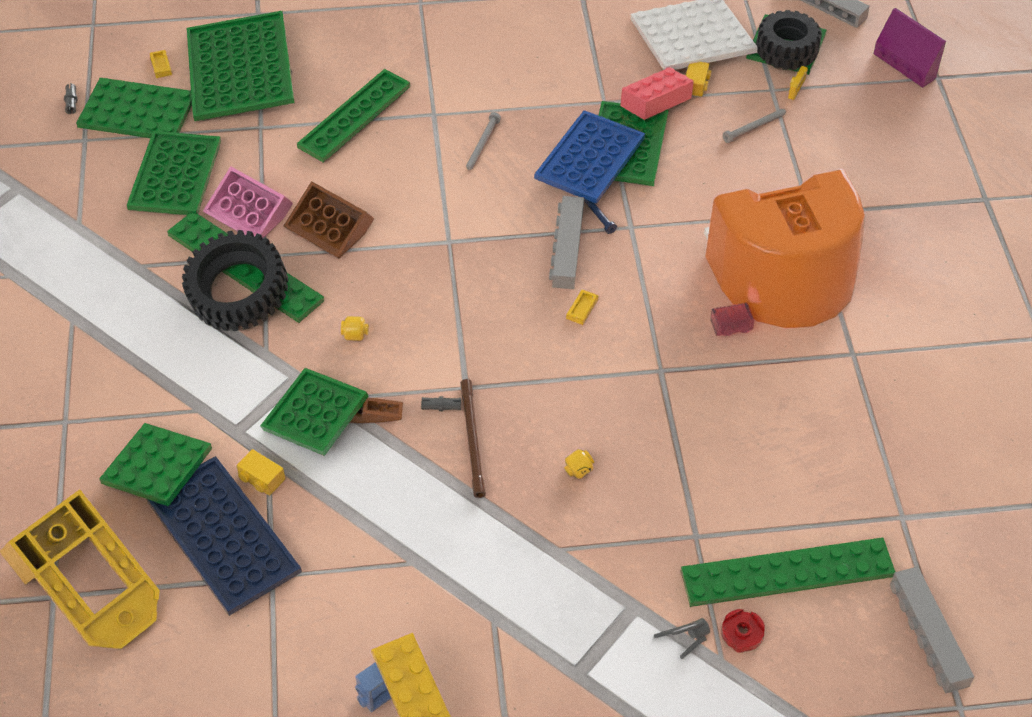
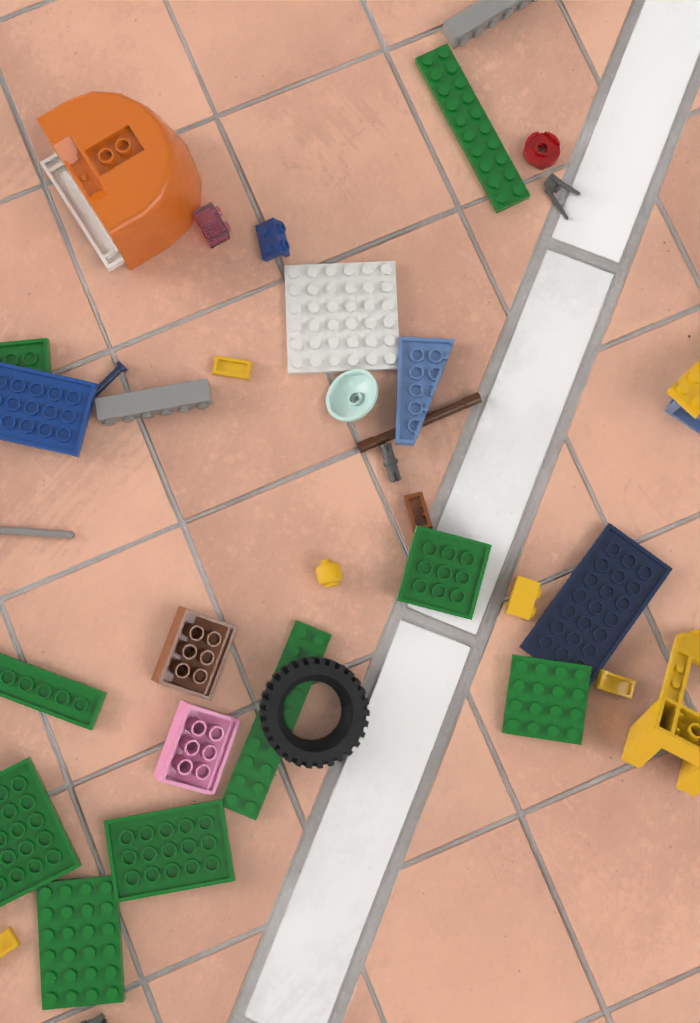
camera: 105 degrees left, 30 degrees up
yellow head [564,449,595,479] -> none
none -> blue bracket [255,218,290,262]
none -> white plate [284,261,399,375]
none -> light aqua dish [326,369,378,422]
none -> medium blue wing [395,337,455,446]
none -> yellow tile [595,669,636,699]

